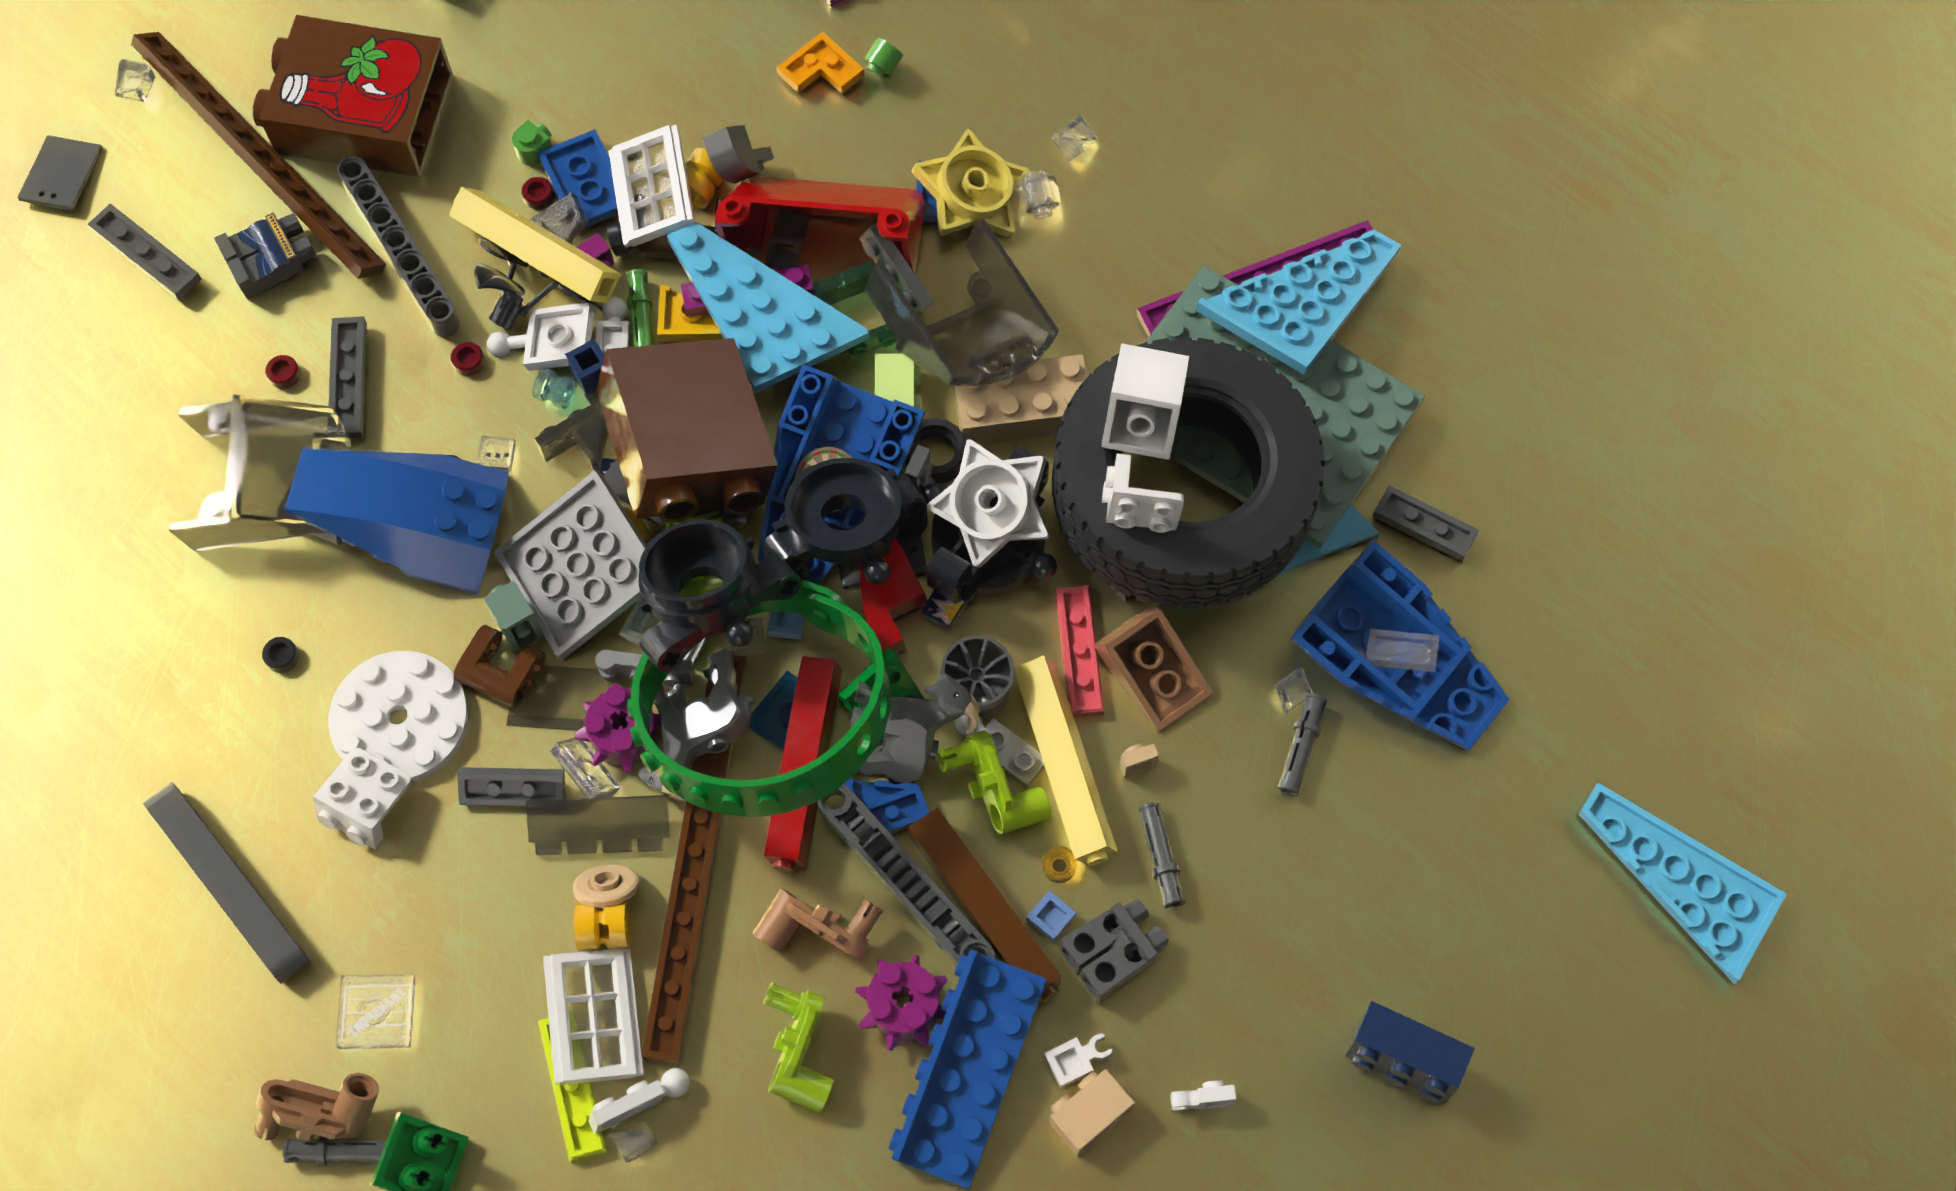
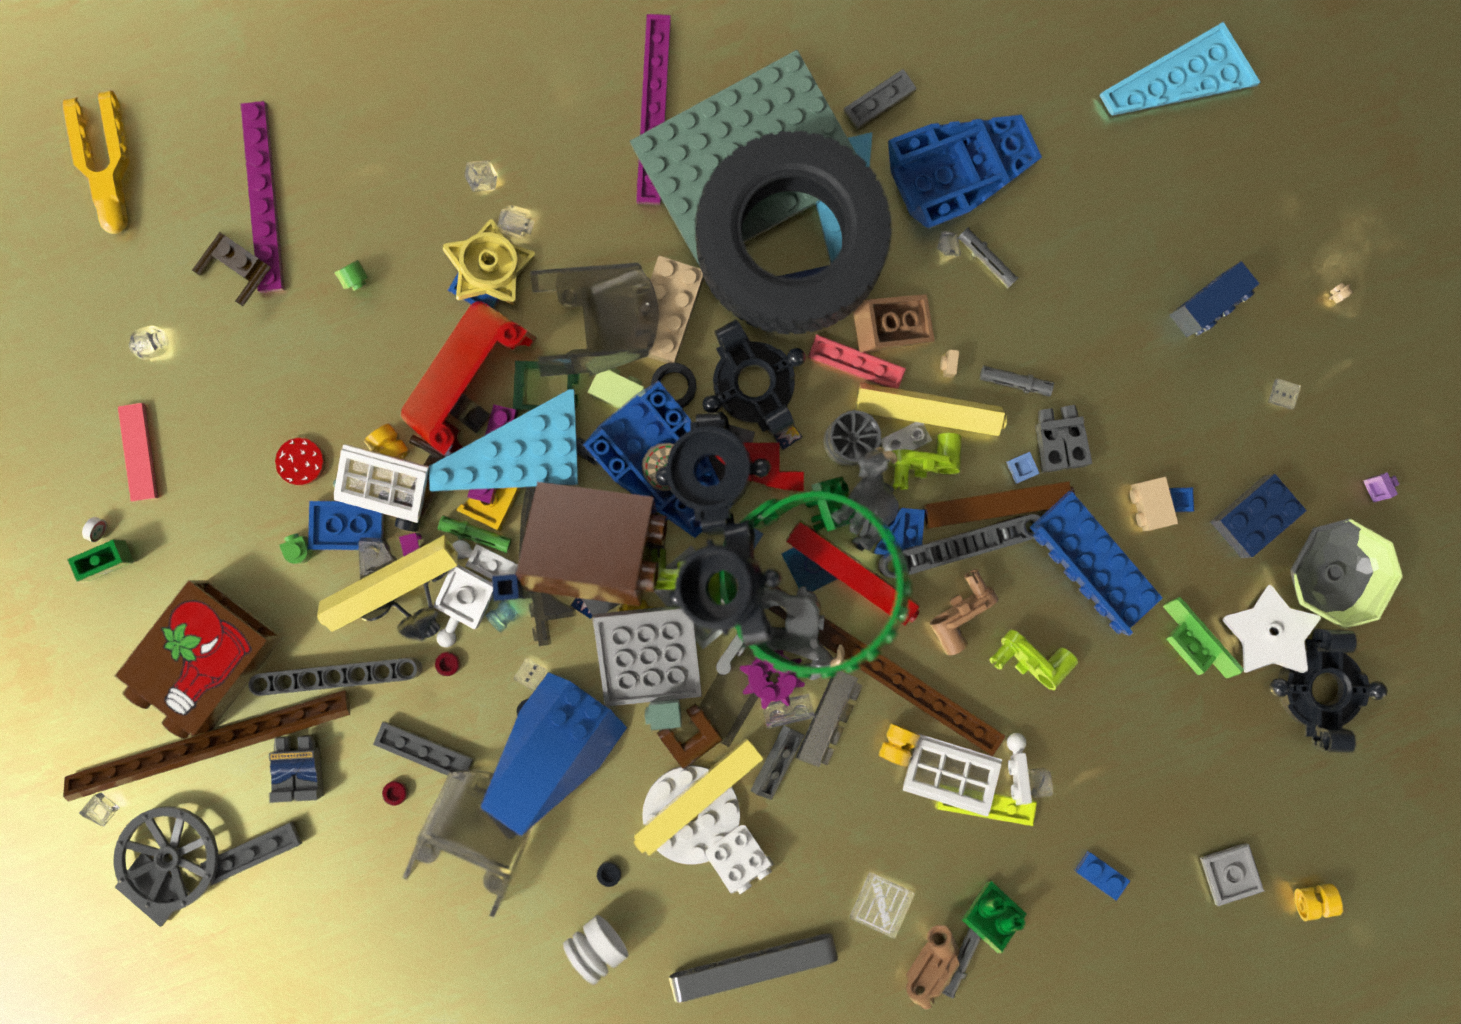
camera: 70 degrees left, 20 degrees up
dark red tile [521,177,554,210] -> none
tan wheel [572,864,640,908] -> none
dark grey brick [702,125,774,184] -> none
light orange plate [777,32,864,94] -> none
magenta brick [855,955,948,1051] -> none
dark grey plate [859,223,934,318] -> none
dark grey plate [905,445,936,490] -> none
white plate [927,439,1050,568] -> none
clear yellow tile [1042,846,1077,883] -> none
white plate [1044,1034,1112,1089] -> none
white slope [1101,343,1189,460] -> none
white bracket [1102,454,1184,533] -> none
white plate [1170,1080,1236,1111] -> none
medium azure wing [1195,229,1402,375] -> none
clear plate [1366,629,1440,672] -> none
none -> dark grey wheel [113,806,219,912]
none -> red tile [275,437,325,486]
none -> white wheel [563,915,629,985]
none -> light yellow brick [634,738,763,856]
none -> blue tile [1169,487,1194,512]

